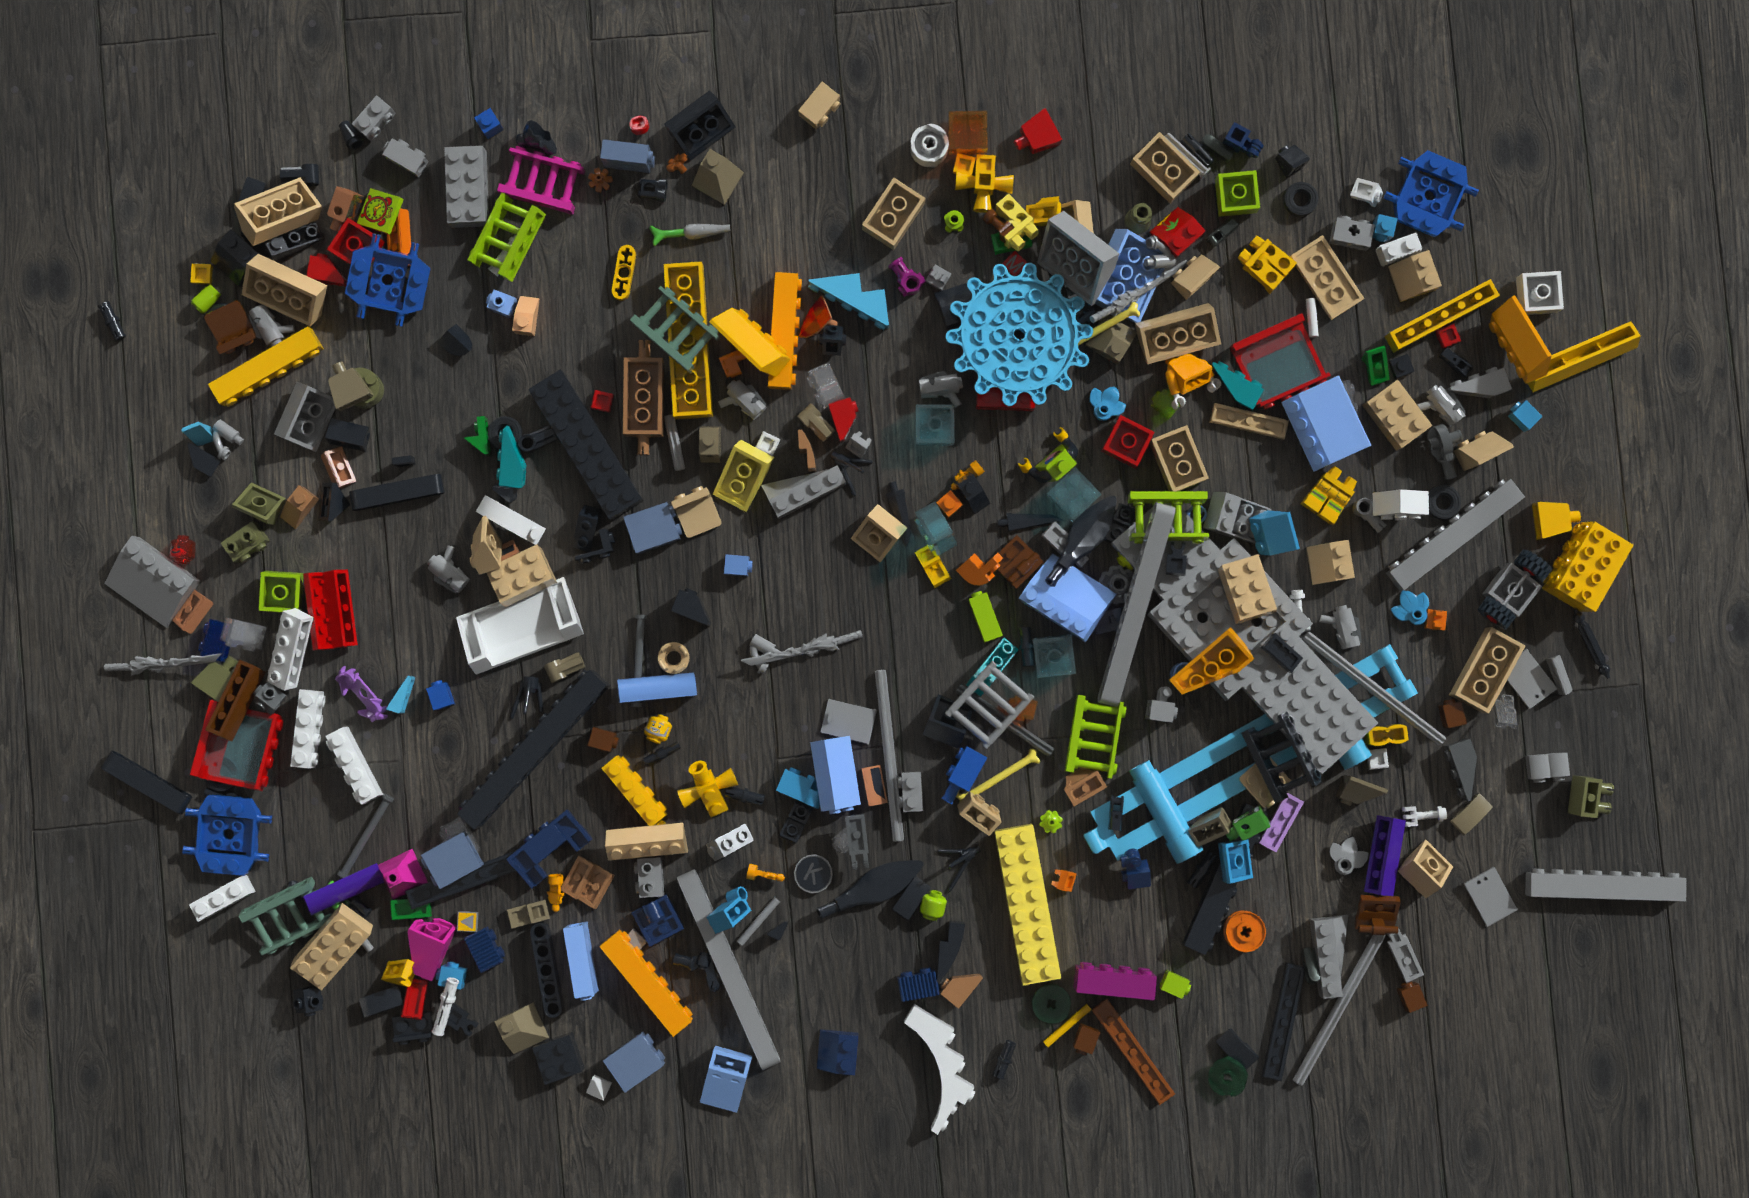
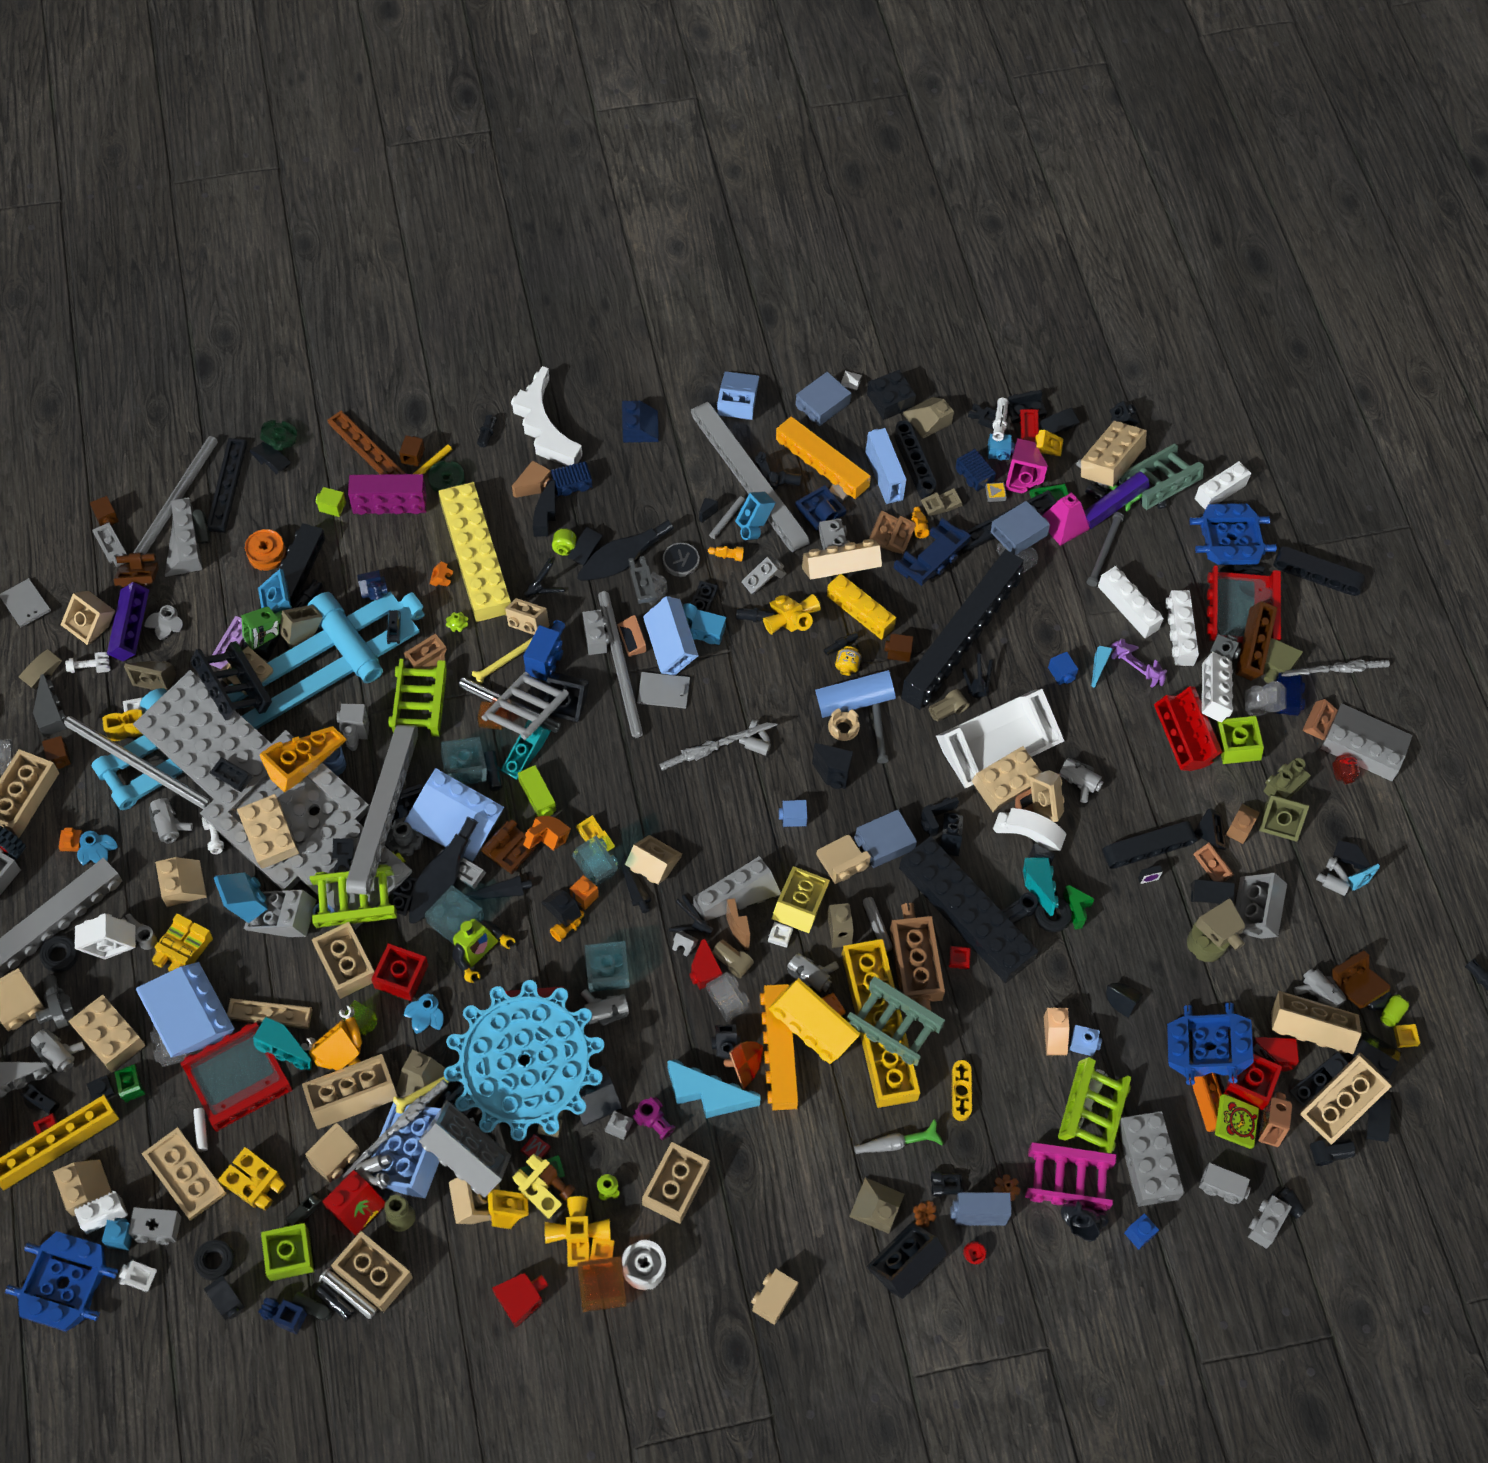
camera: 170 degrees right, 25 degrees down
yellow brick [208,326,324,407] -> none

